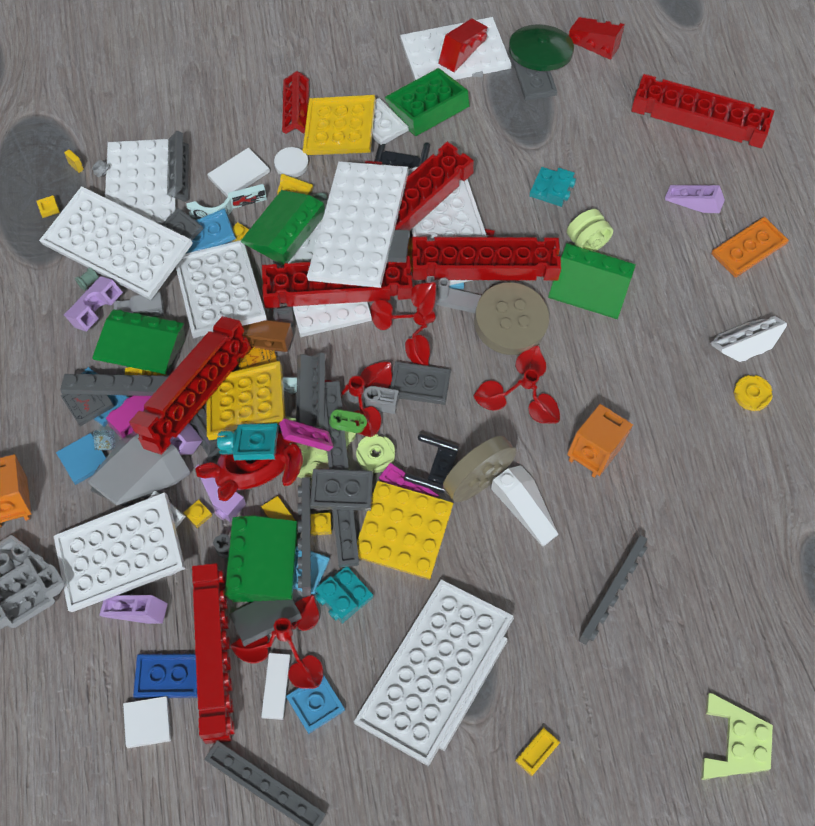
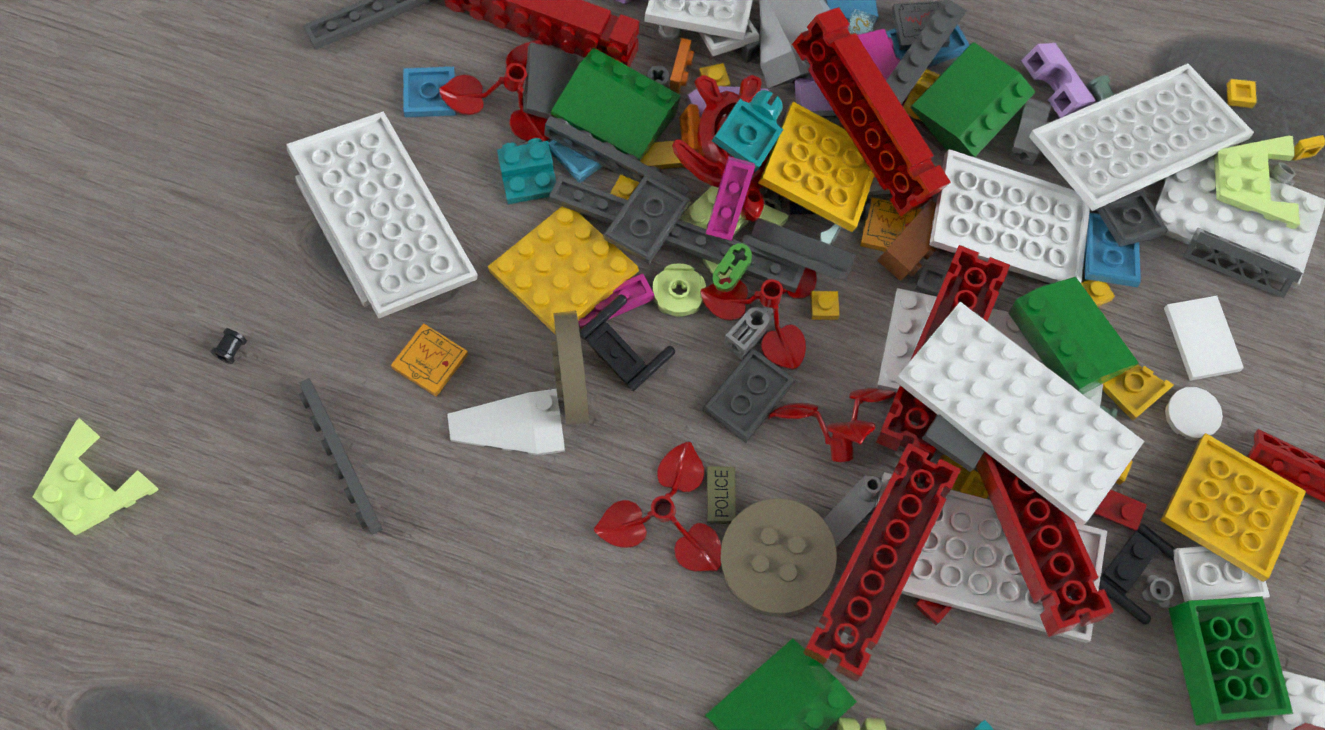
camera: 115 degrees right, 5 degrees up
light aqua piece [186,184,267,219] -> none
white tile [261,653,291,720] -> none
yellow tile [515,728,560,776] -> none
orange container [567,404,633,478] -> none
none -> black bush [210,328,247,364]
none -> light orange tile [391,323,469,397]
none -> orange plate [670,38,695,94]
none -> orange plate [679,104,700,154]
none -> olive tile [707,466,736,524]
none -> yellow plate [810,291,839,320]
none -> light grey plate [1142,575,1175,608]
none -> yellowish green wing [1214,136,1300,229]

